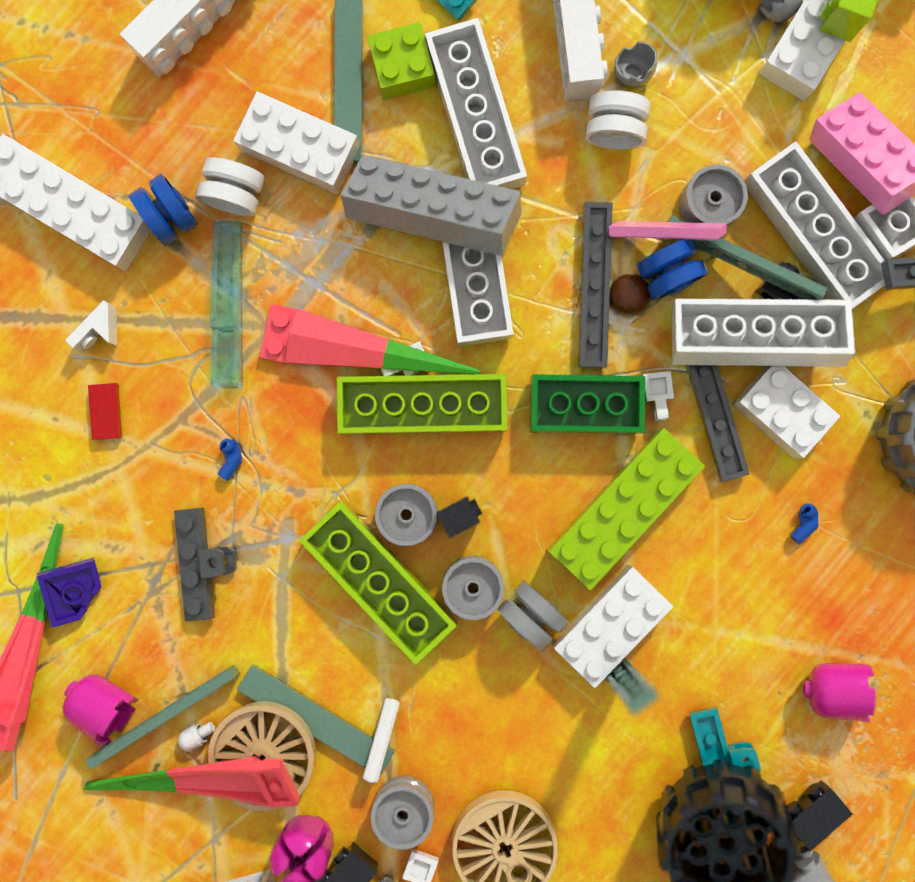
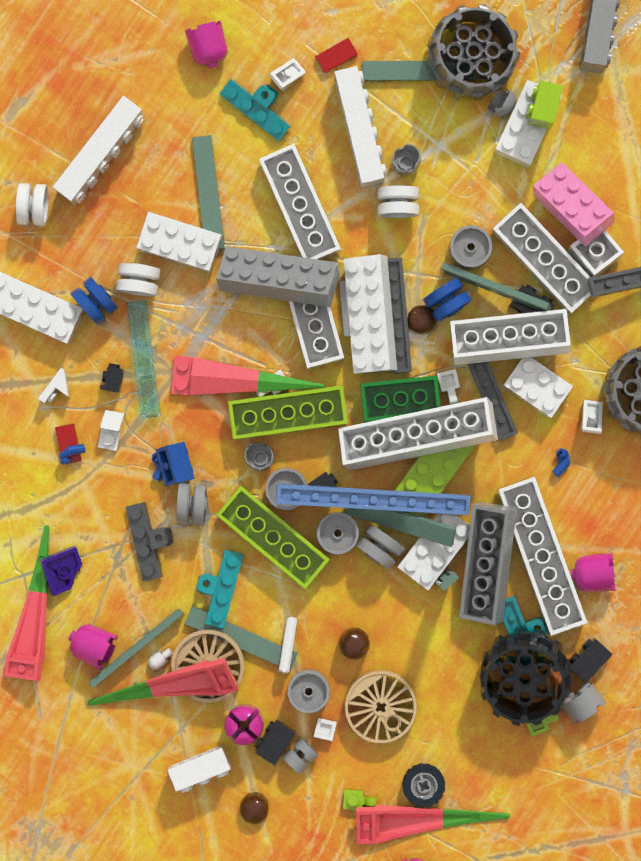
camera: 10 degrees left, 0 degrees up
lime brick [367,22,435,100] -> none
bright pink tile [609,221,727,240] -> none
none -> white wheel [16,183,49,227]
none -> blue arm [59,444,85,464]
none -> white slope [98,410,124,451]
none -> black brick [100,363,124,393]
none -> blue brick [156,442,195,486]
none -> light grey wheel [176,483,208,527]
none -> teal plate [196,549,244,629]
none -> light grey hair [244,442,274,471]
none -> medium blue plate [276,483,471,515]
none -> white brick [338,397,498,471]
none -> reddish brown piece [339,627,370,660]
none -> white axle [340,280,350,337]
none -> white brick [344,254,397,374]
none -> sand green tile [345,508,456,547]
none -> light grey brick [459,502,517,625]
none -> white brick [497,477,587,636]
none -> white slope [580,400,603,434]

